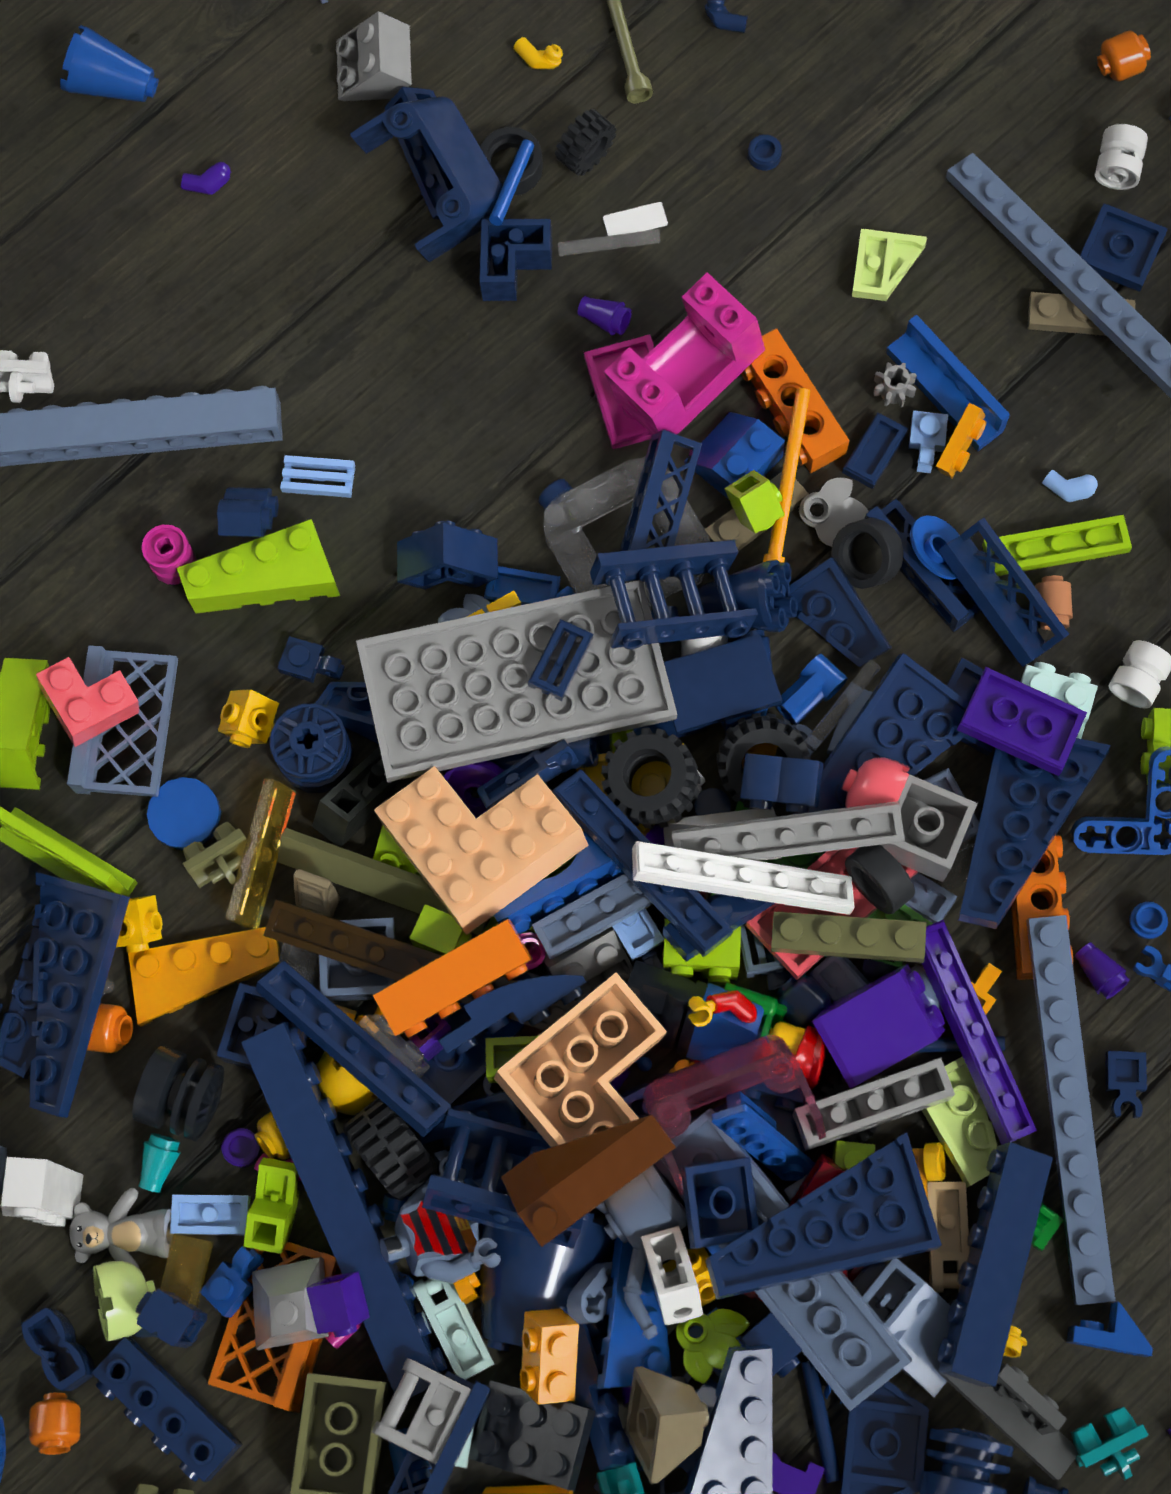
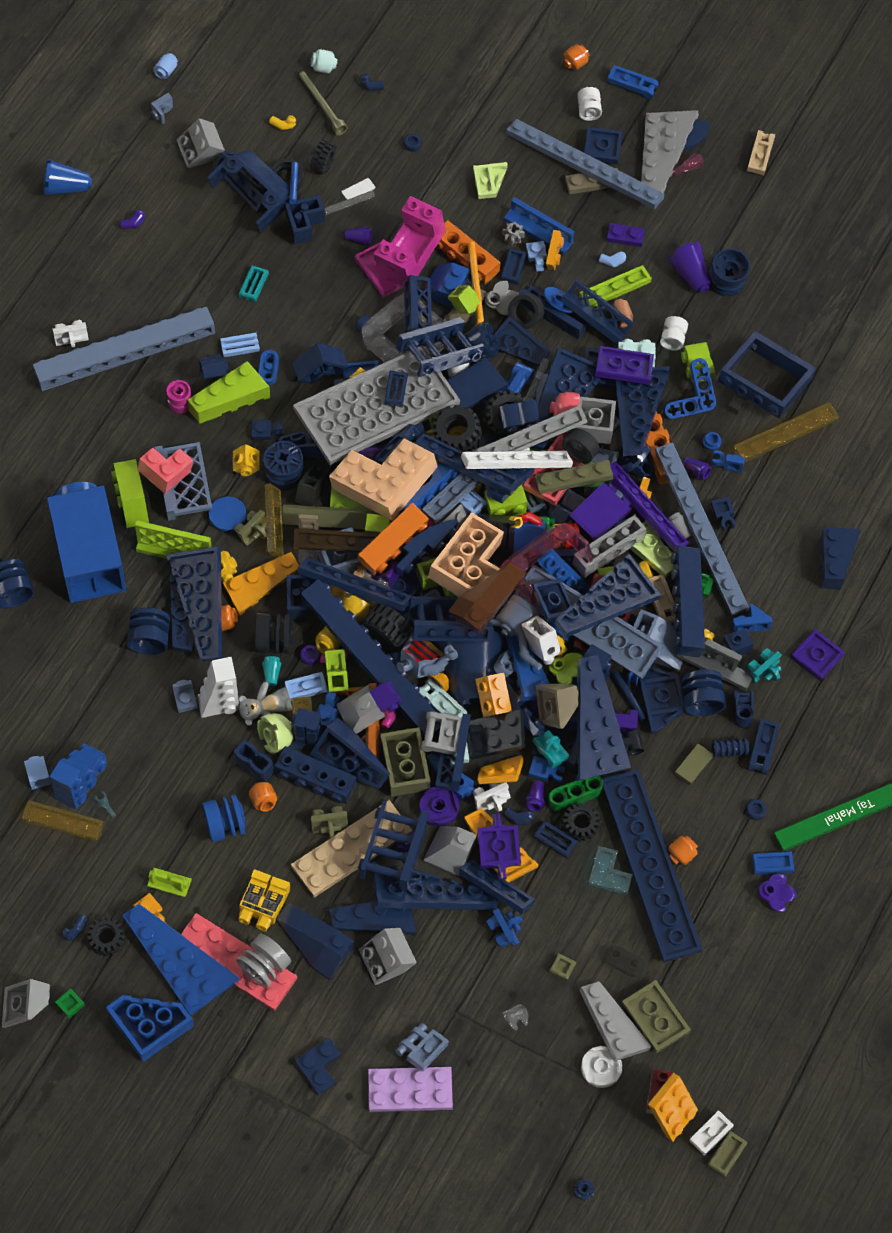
camera: 25 degrees left, 10 degrees down
none -> teal tile [239,265,269,303]
none -> blue plate [258,350,279,385]
none -> dark blue wedge [310,718,390,789]
none -> dark purple plate [607,223,645,247]
none -> dark blue tile [618,444,654,478]
none -> light grey cone [668,512,692,540]
none -> dark blue brick [721,628,753,655]

